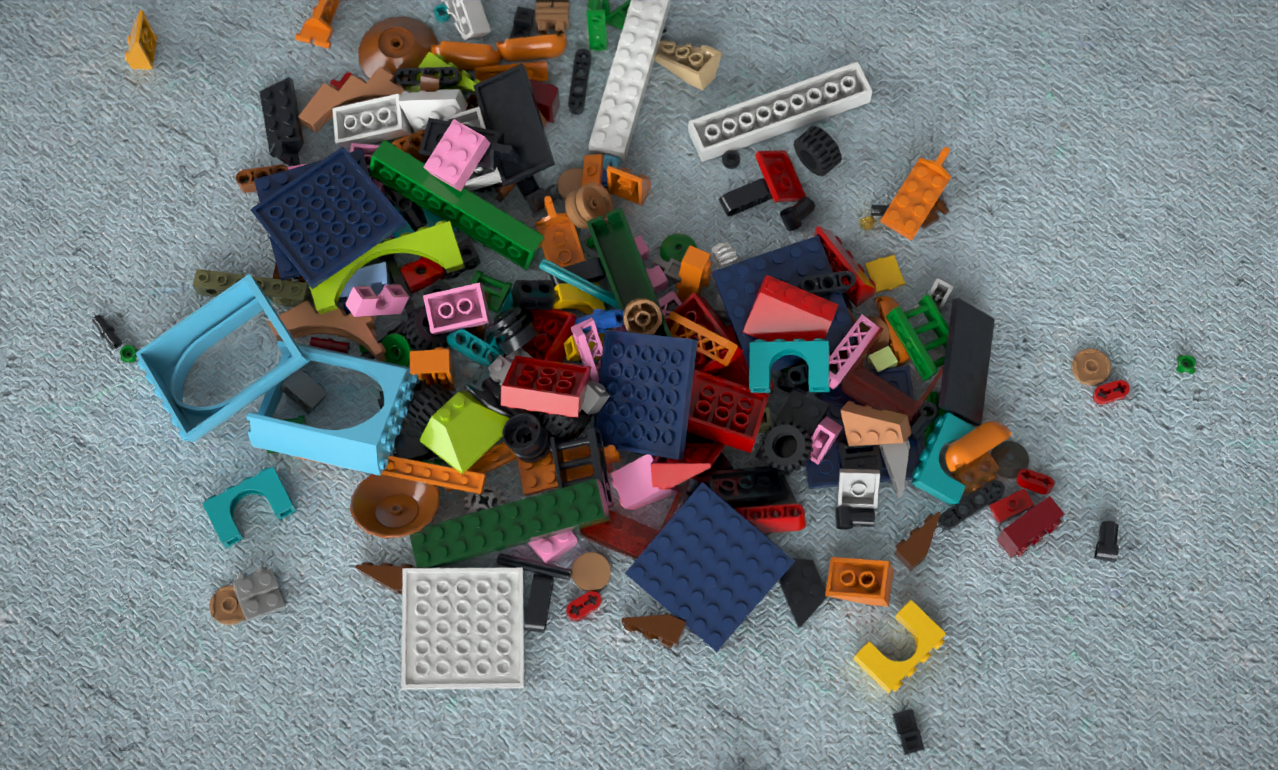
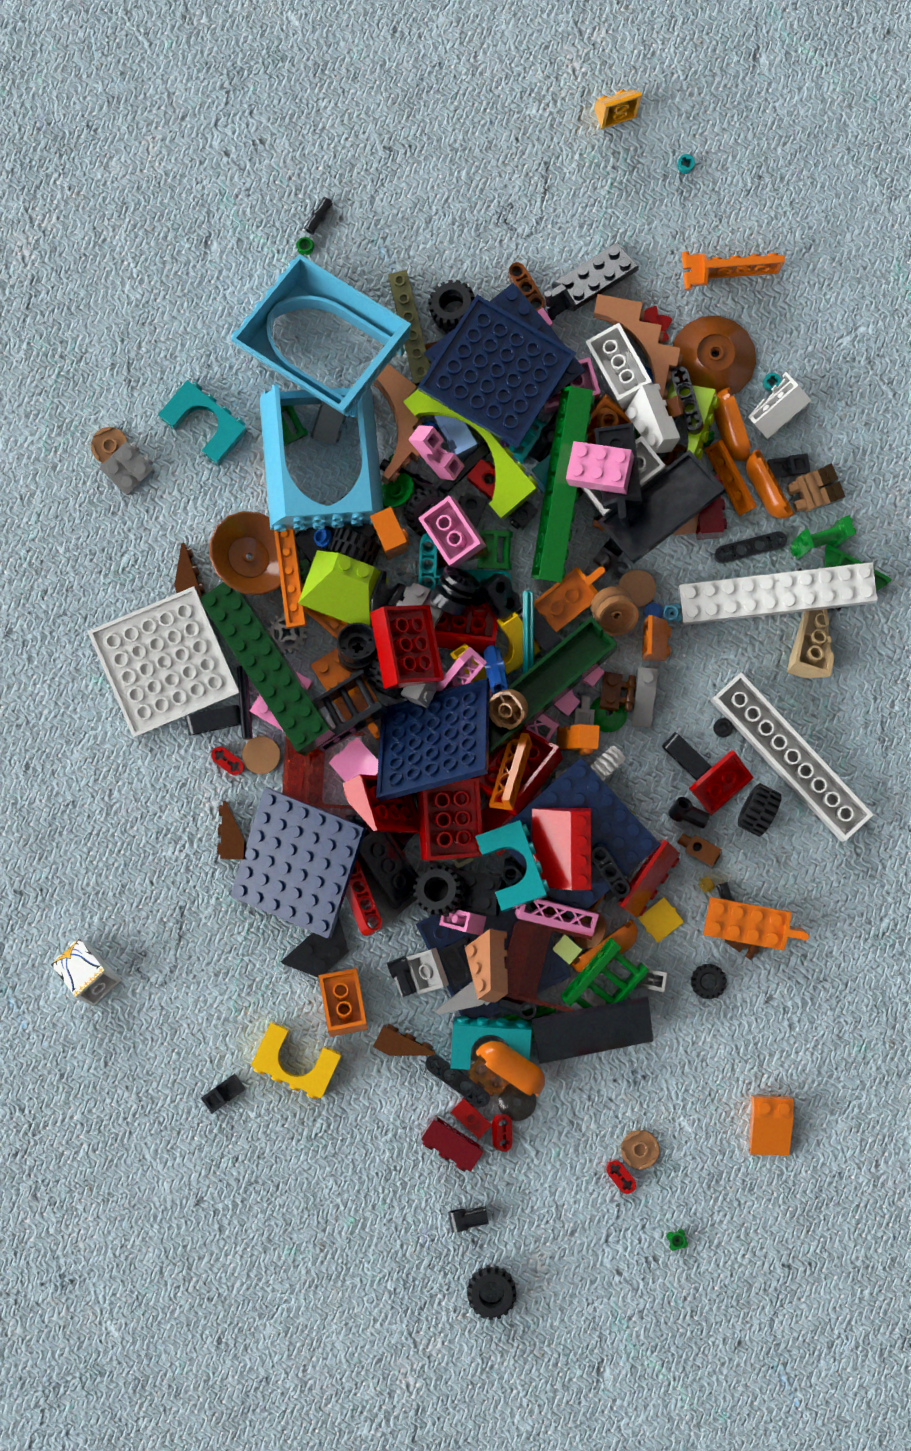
camera: 65 degrees right, 15 degrees up
dark red pin [310,336,350,354] -> none
orange plate [581,154,604,187] -> none
none -> blue plate [314,528,332,547]
none -> black tyre [428,280,475,332]
none -> black tyre [467,1265,517,1320]
none -> reddish brown plate [599,671,636,713]
none -> light grey slope [632,667,658,728]
none -> teal bush [677,154,695,174]
none -> reddish brown torso [677,833,722,870]
none -> black tyre [690,964,727,999]
none -> orange slope [750,1095,794,1156]

